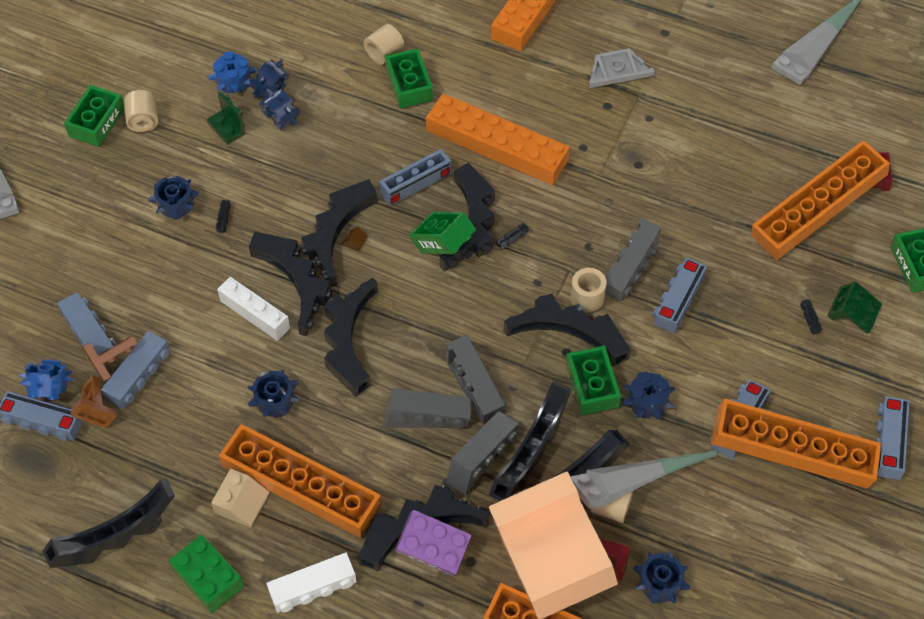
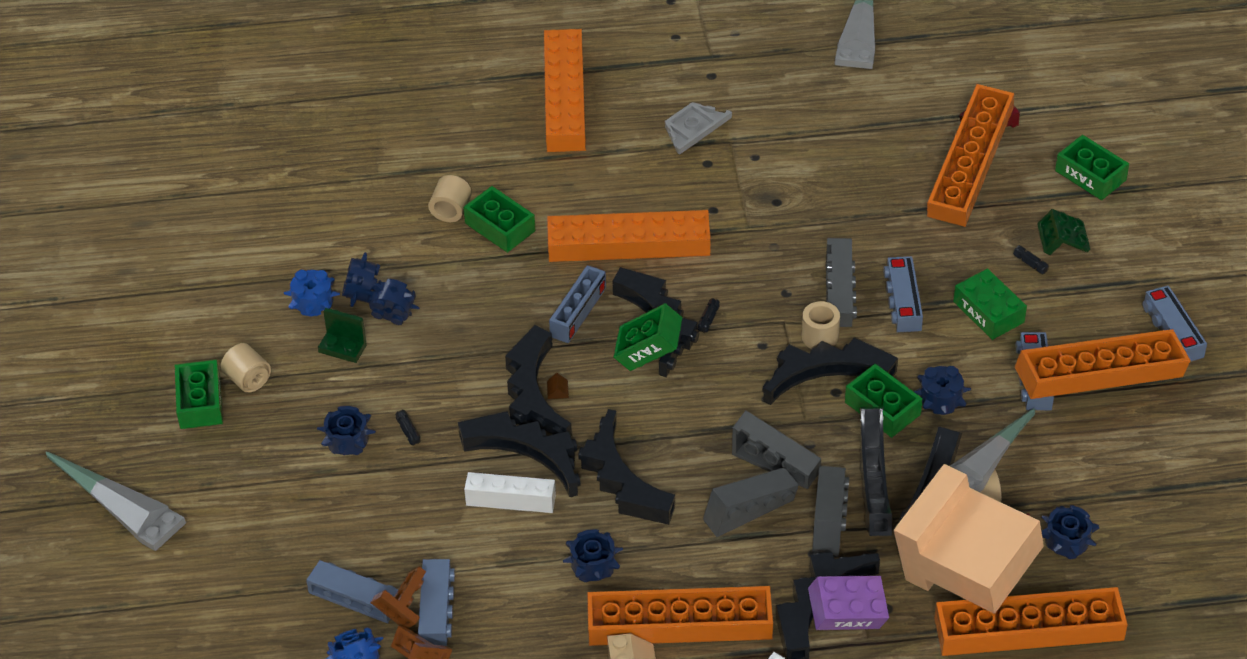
camera: 30 degrees left, 10 degrees down
none -> green brick [953,268,1027,340]

